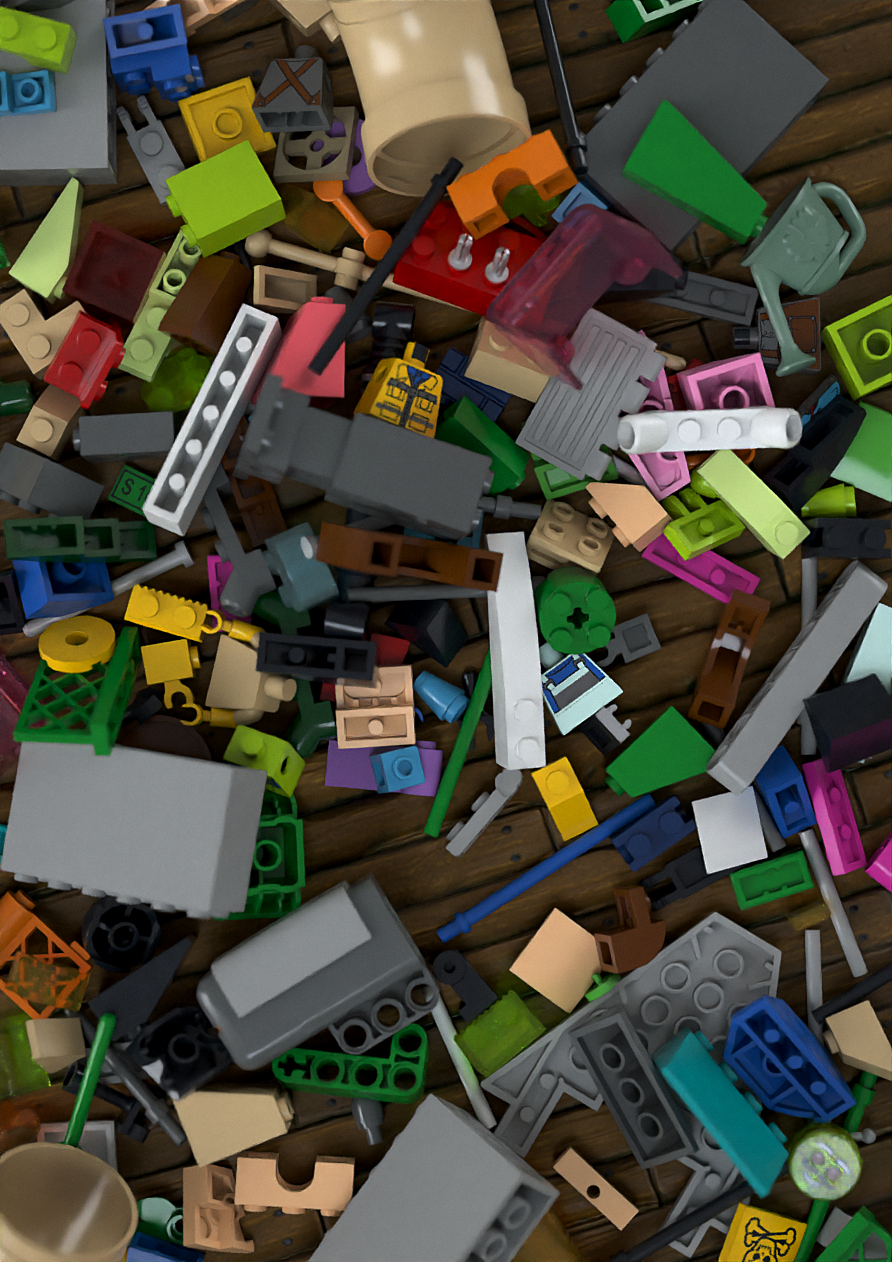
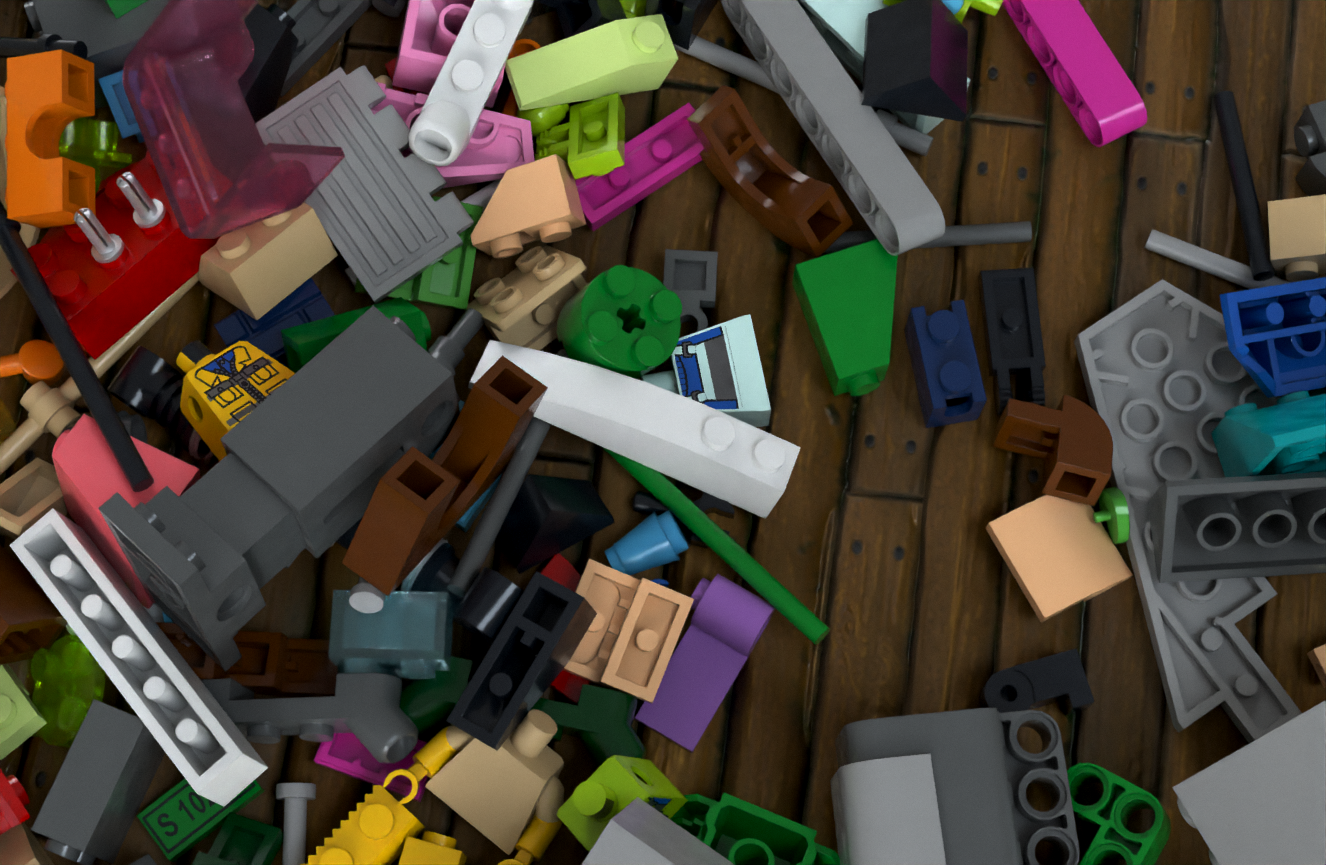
camera: 65 degrees left, 15 degrees down
dark azure bracket [369,746,425,794] -> none
white bar [421,985,497,1129] -> none
blue bar [436,793,656,943] -> none
light grey hinge [446,769,524,858] -> none
clear neon green brick [454,990,546,1078] -> none
yellow slope [530,756,599,842] -> none
black tile [578,704,632,756] -> none
white sticker [692,786,768,874] -> none
green plate [728,850,814,910] -> none
blue slope [754,745,817,839] -> none
clear yellow tile [786,899,831,931] -> none
light grey bar [798,828,868,977] -> none
dark pink plate [802,758,868,876] -> none

